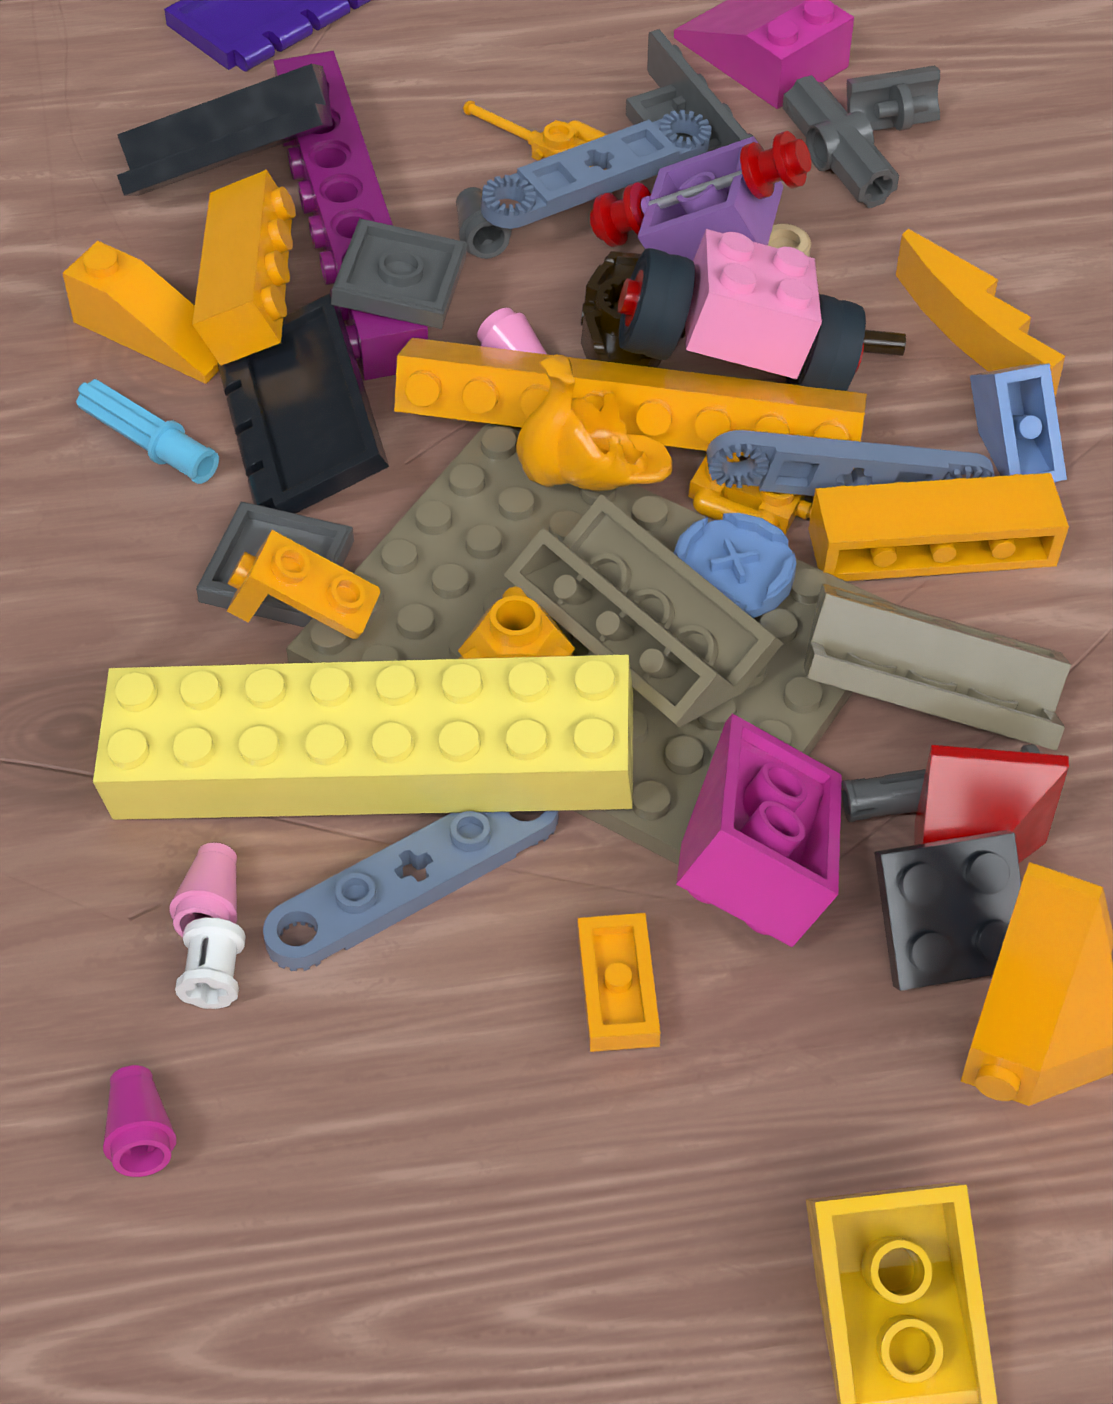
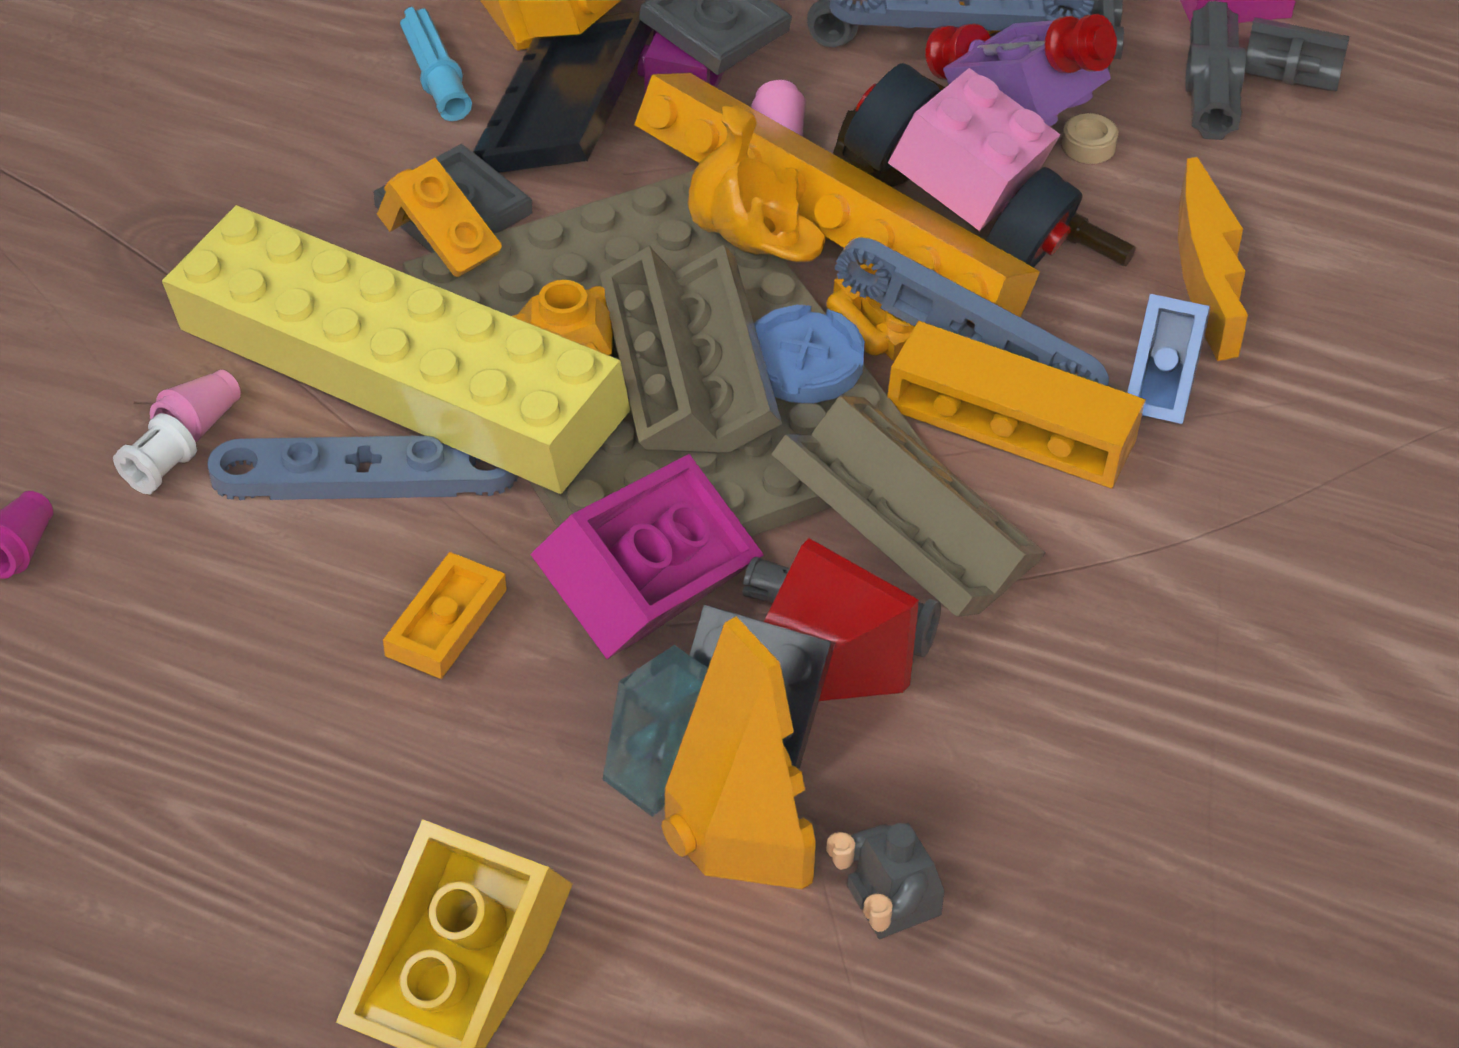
camera: 30 degrees right, 5 degrees down
none -> clear light blue slope [602,645,708,816]

